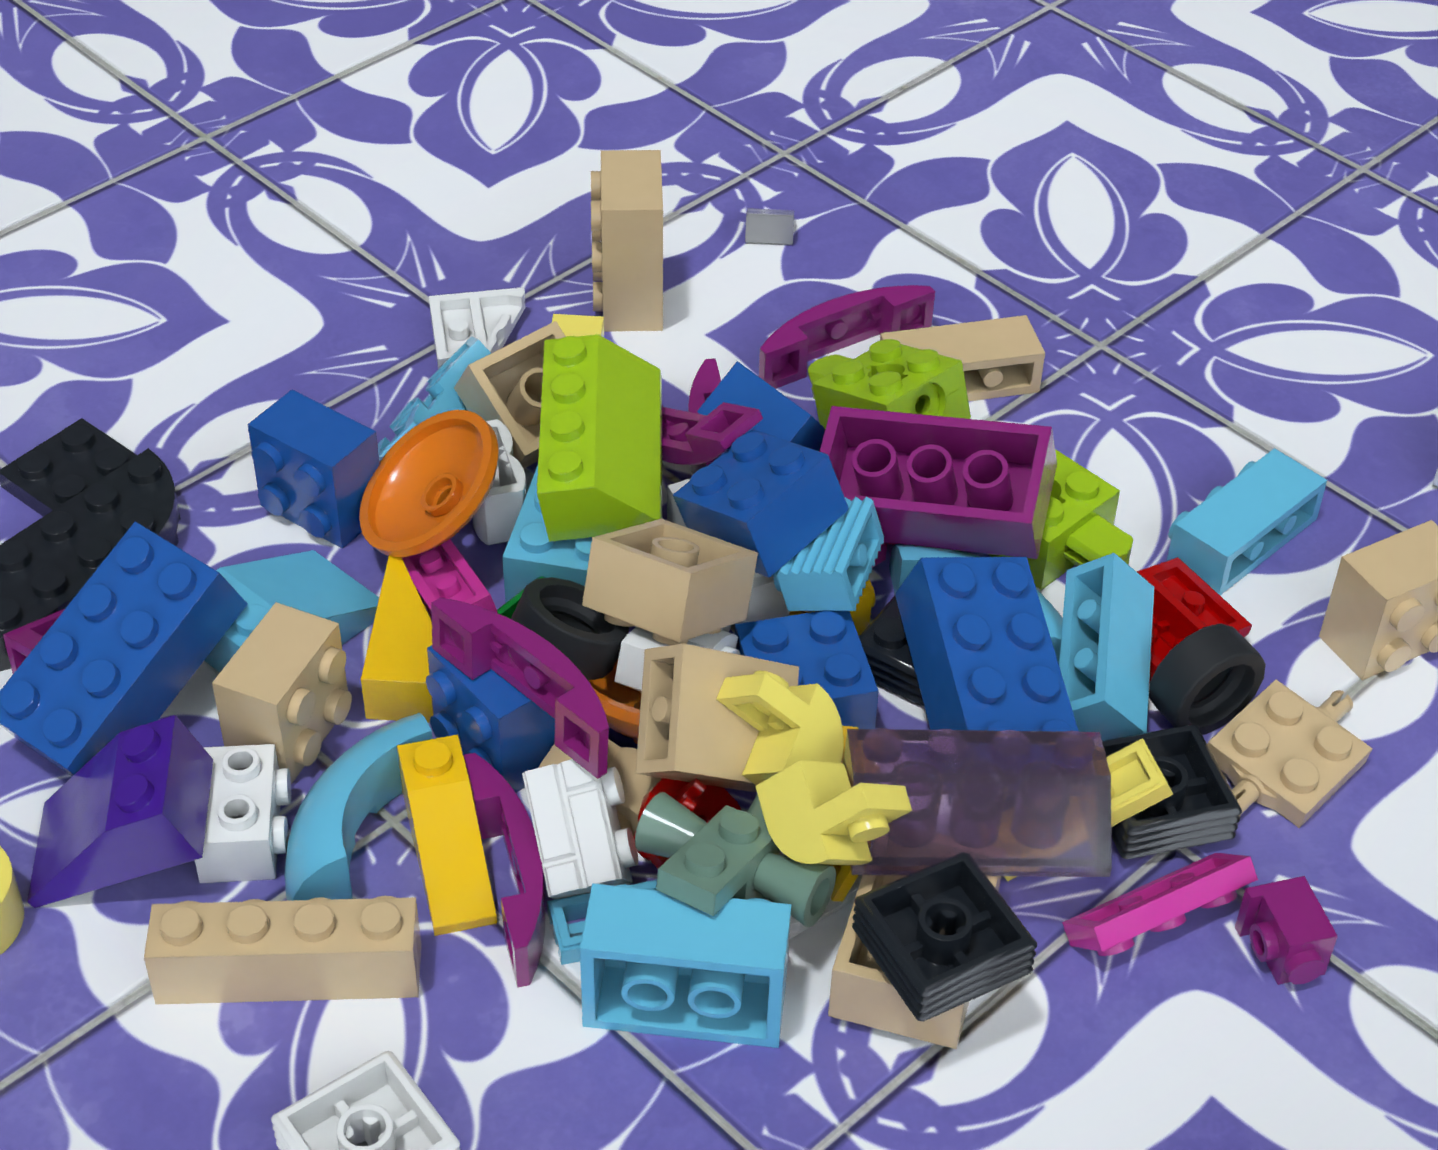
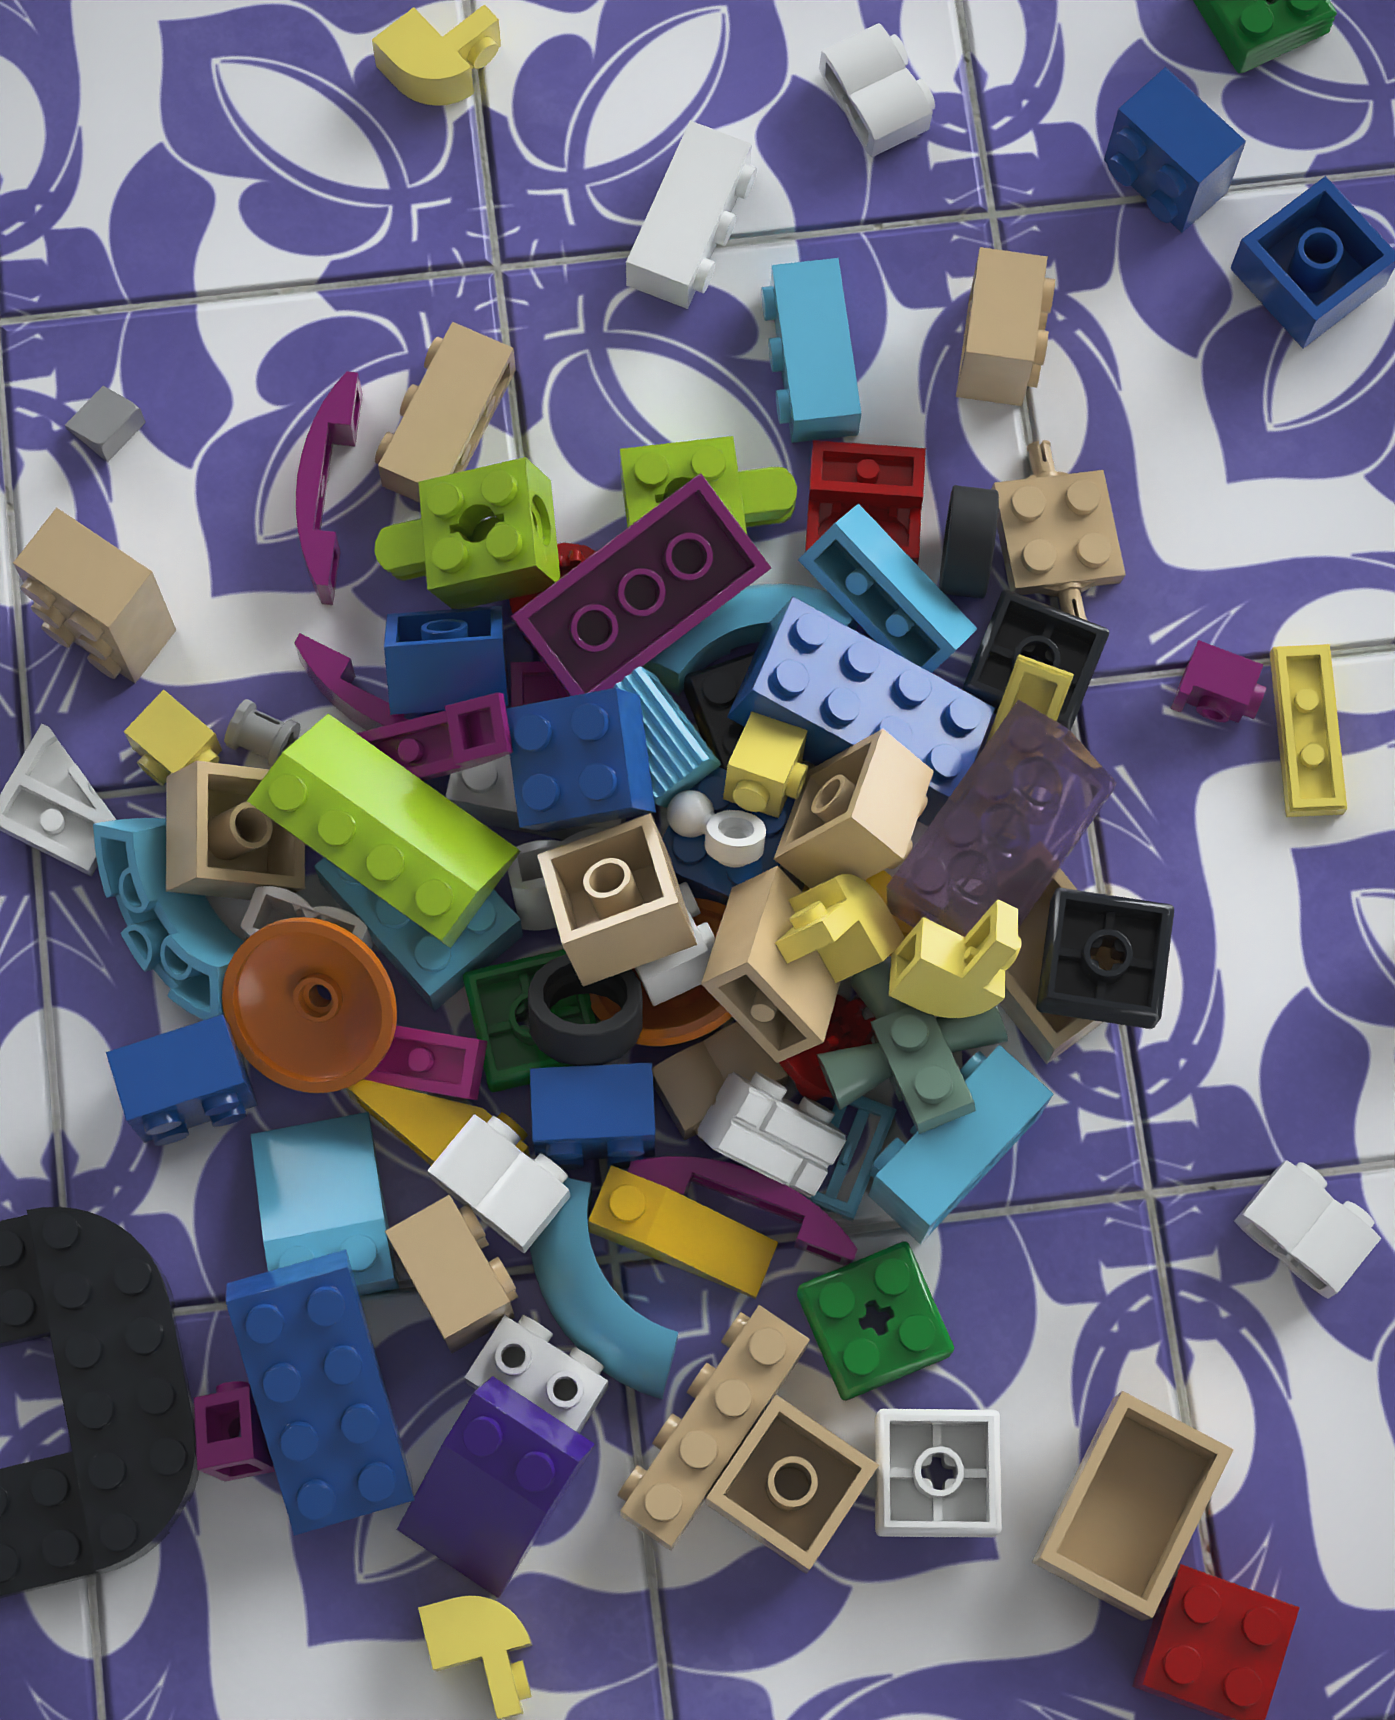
camera: 55 degrees left, 30 degrees up
magenta slope [431,597,609,779] -> none
dark pink plate [1062,853,1258,956] -> none
none -> light yellow brick [372,4,501,106]
none -> white brick [428,1114,571,1254]
none -> white brick [626,120,757,309]
none -> white plate [667,790,766,867]
none -> tan brick [705,1394,879,1574]
none -> light yellow brick [723,712,808,818]
none -> tan brick [774,729,934,889]
none -> green brick [797,1241,954,1401]
none -> light yellow tile [1270,644,1347,817]

